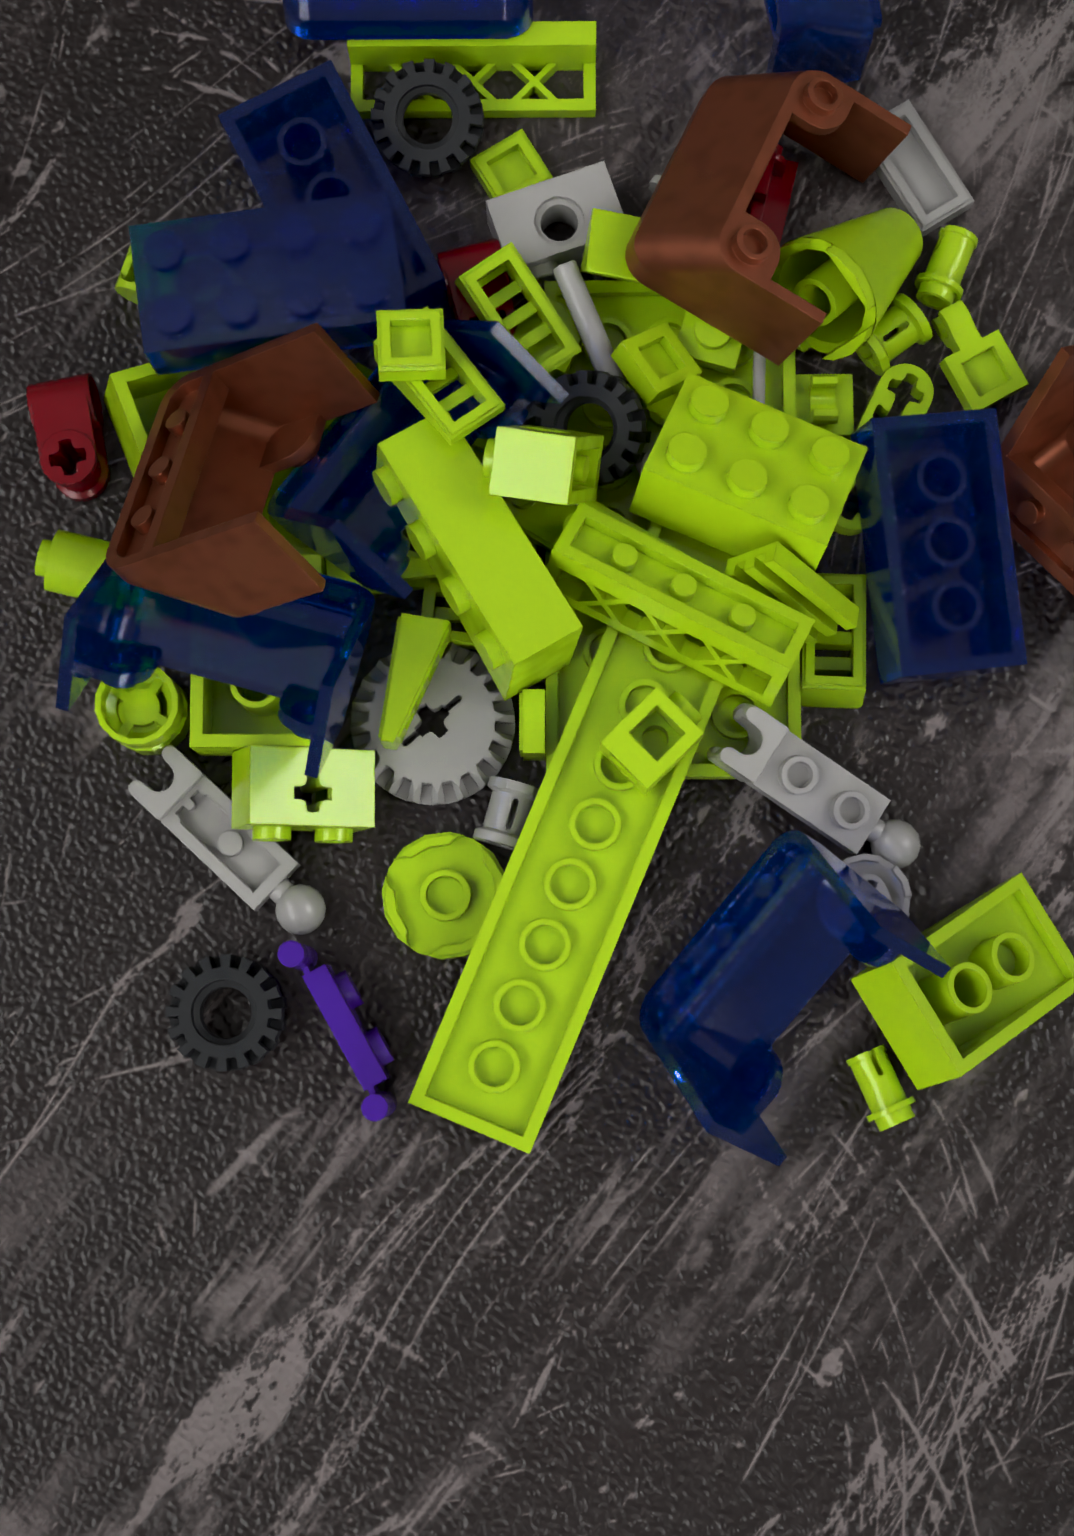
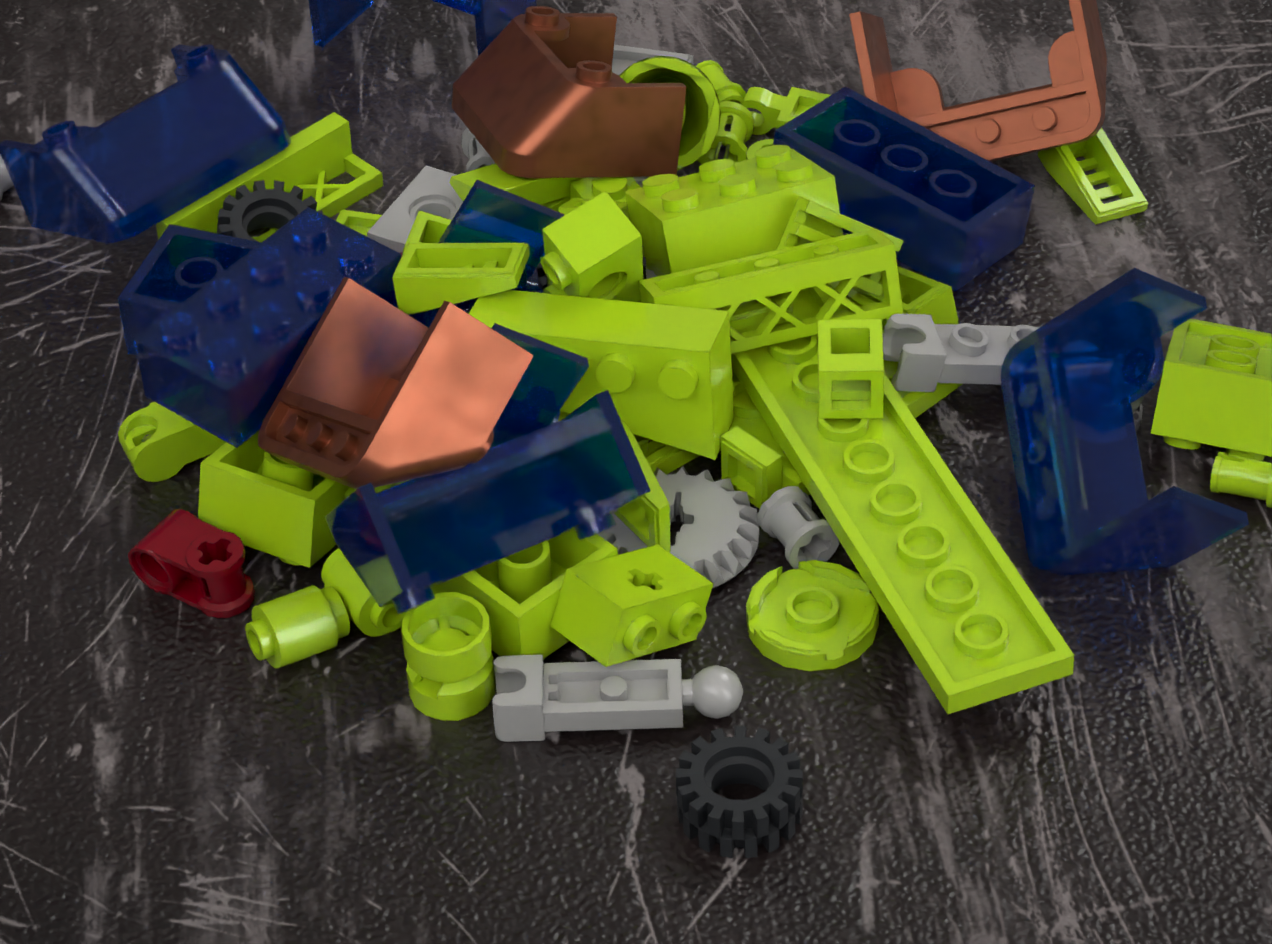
camera: 45 degrees left, 40 degrees down
dark purple plate [277,940,397,1121] -> none
lime tile [376,308,446,382] -> none

